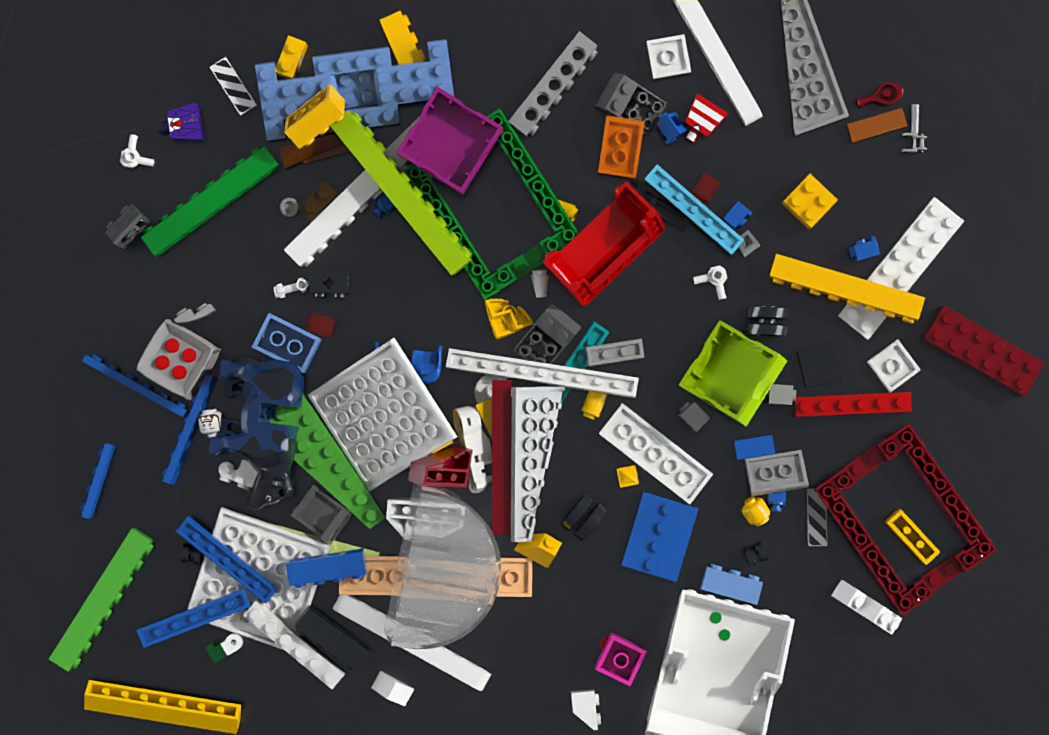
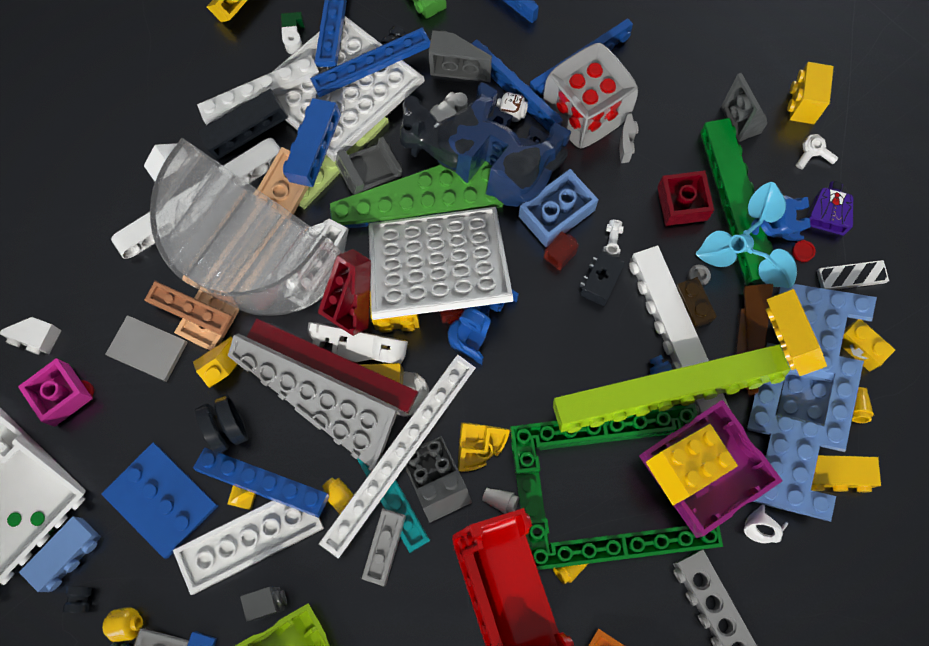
camera: 120 degrees right, 15 degrees down
none -> light grey tile [105,315,188,382]
none -> nougat tile [144,281,234,337]
none -> blue plate [193,447,329,518]
none -> dark grey slope [429,30,492,83]
none -> yellow brick [646,424,738,505]
none -> dark red brick [658,171,714,226]
none -> medium azure plant [696,182,797,288]
none -> white piece [744,504,788,543]
none -> blue animal [751,196,811,241]
none -> yellow brick [788,62,834,124]
none -> red piece [792,240,816,262]
none -> yellow cone [852,387,874,423]

